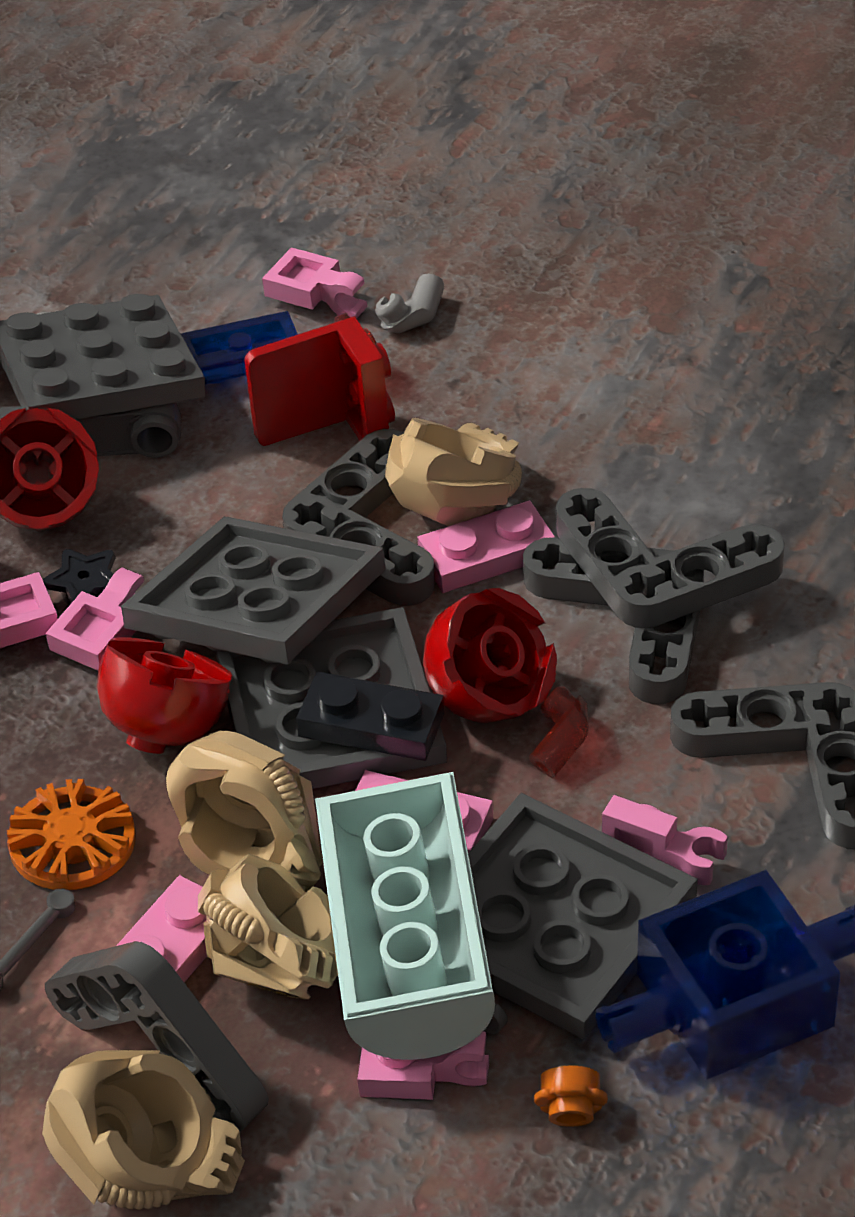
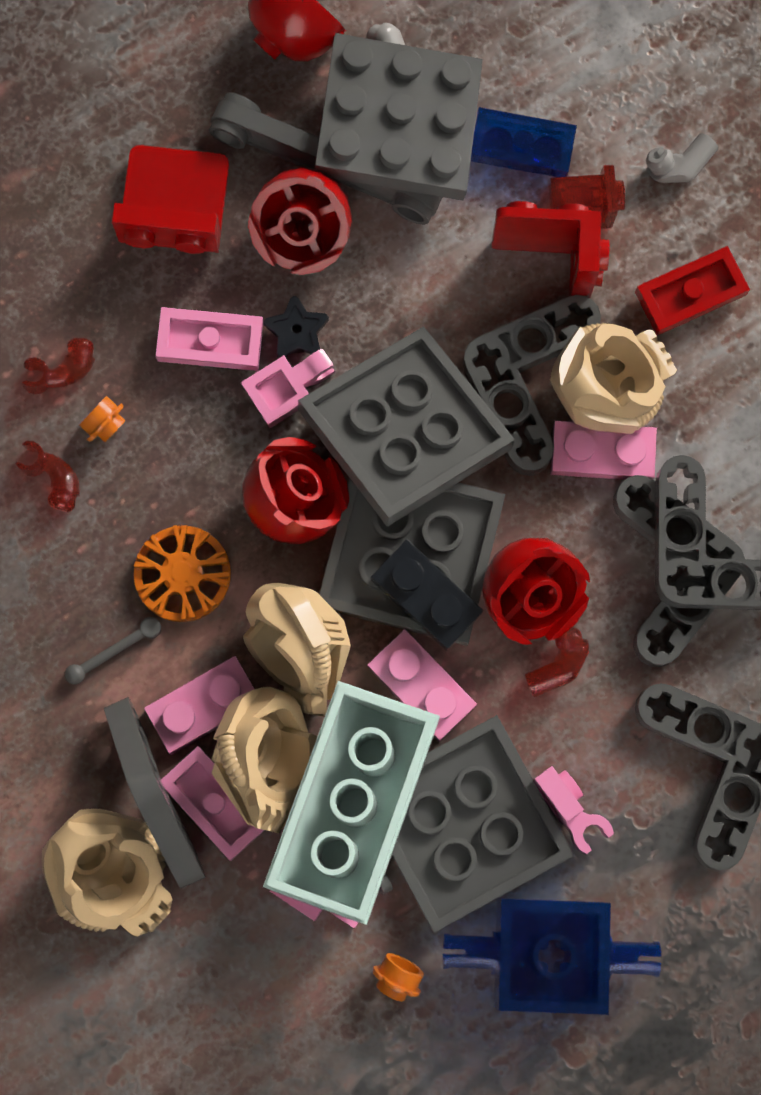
camera: 20 degrees right, 35 degrees up
bright pink plate [262,247,368,319] -> none
none -> bright pink plate [161,746,264,861]
none -> red plate [635,246,750,336]

